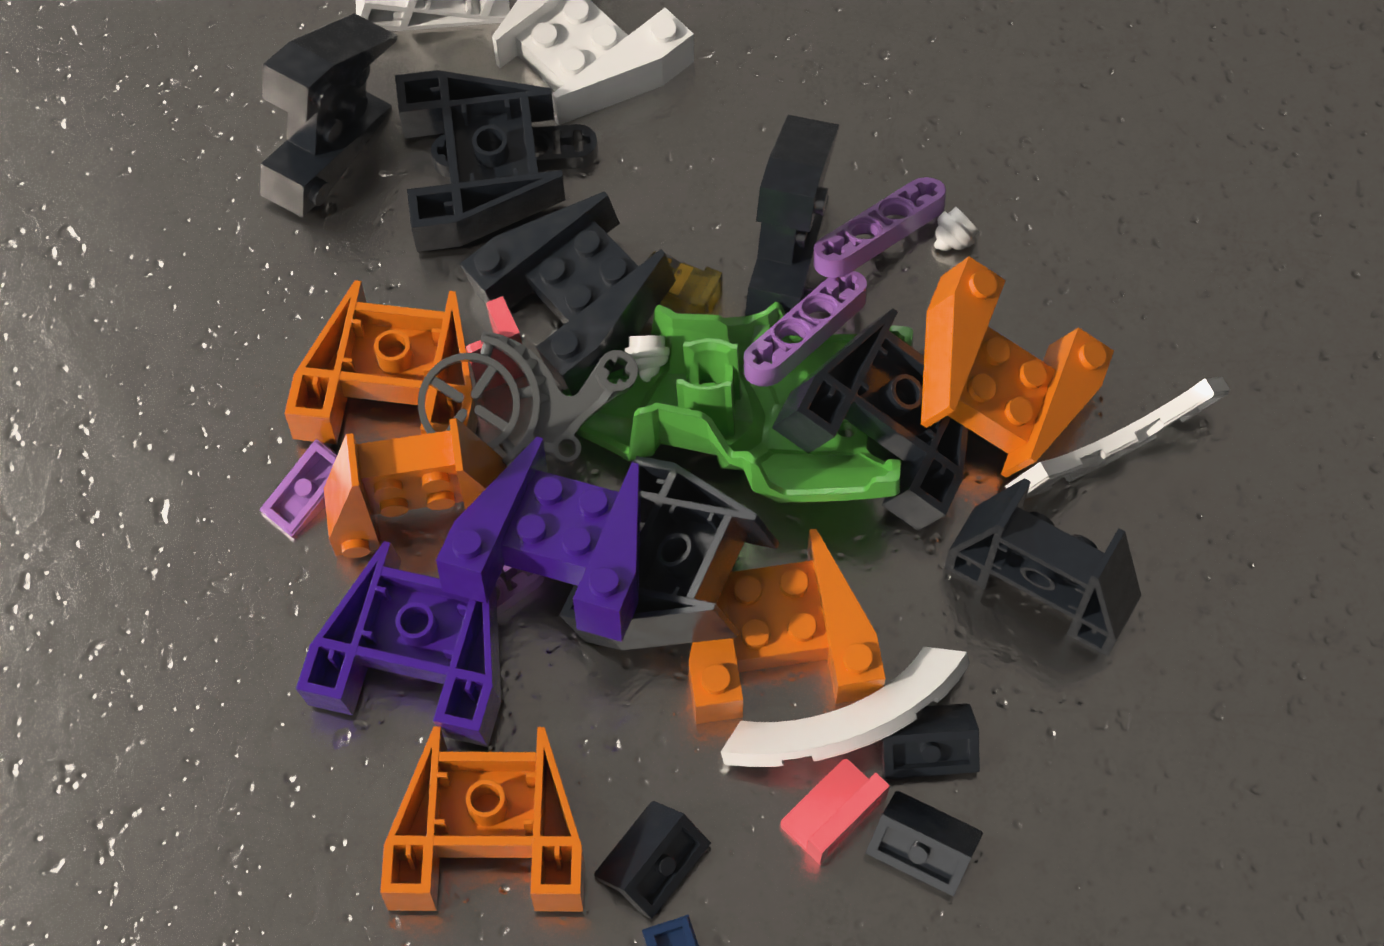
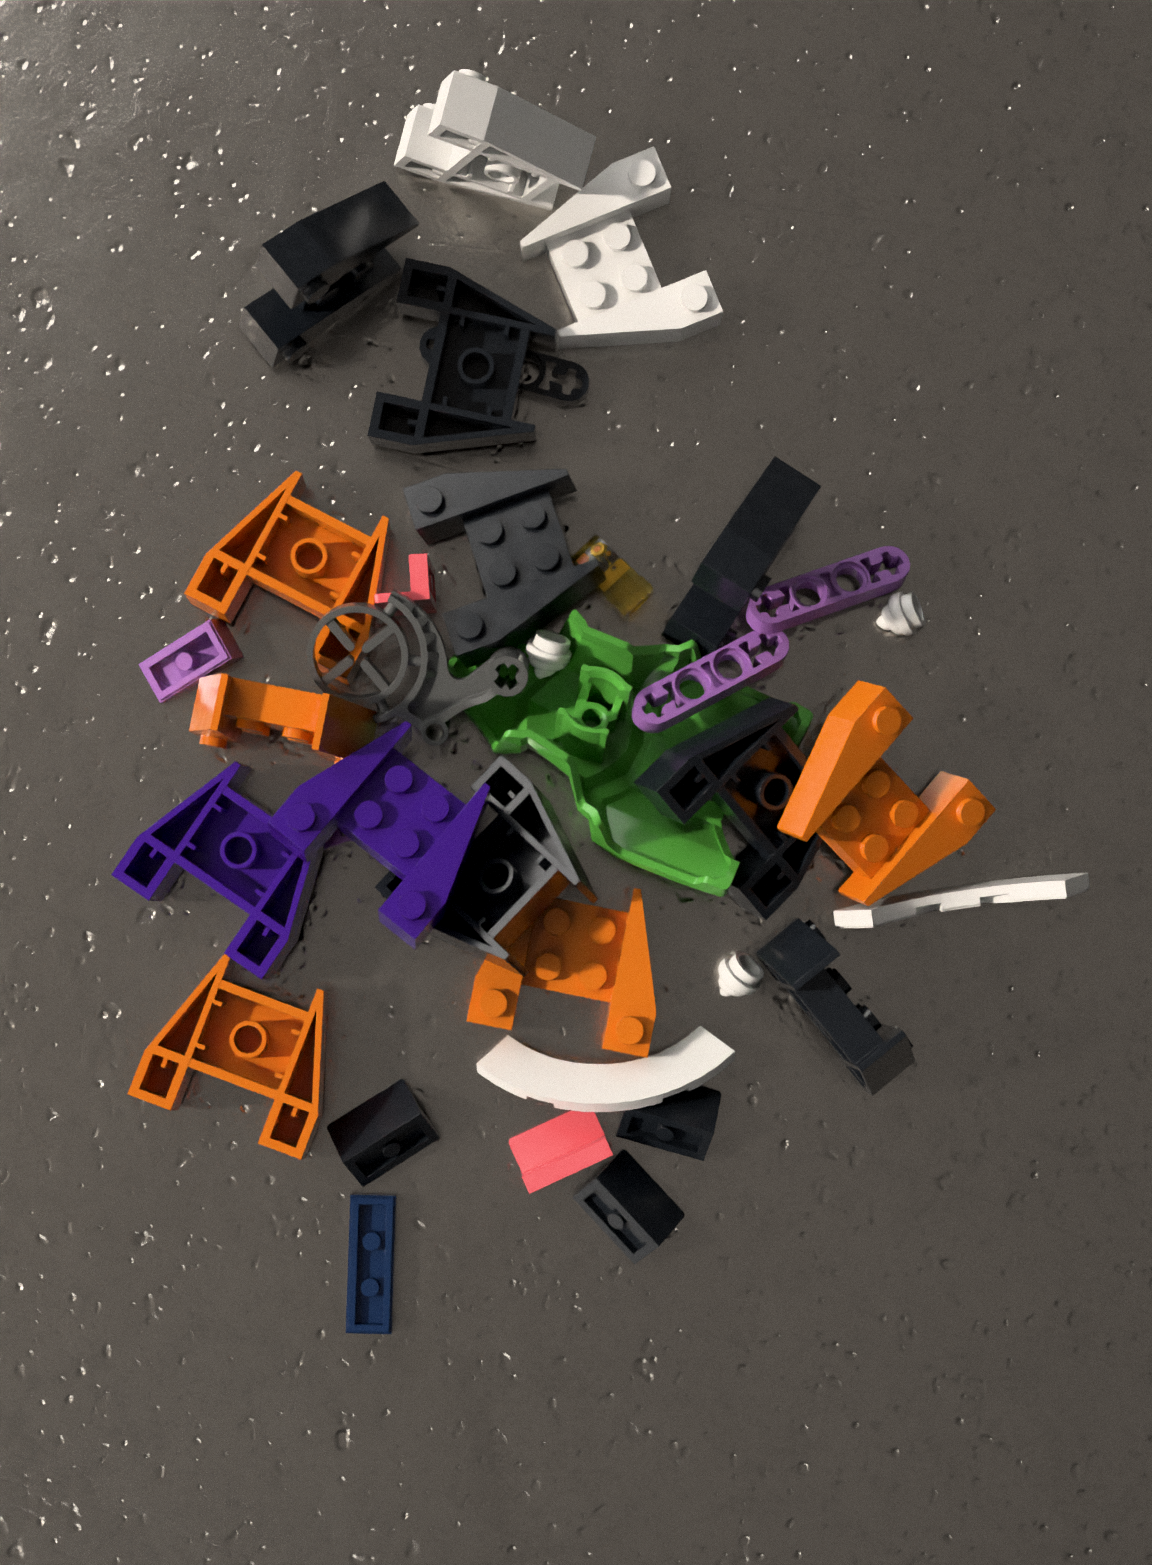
camera: 15 degrees right, 20 degrees up
none -> white plate [718,951,764,997]

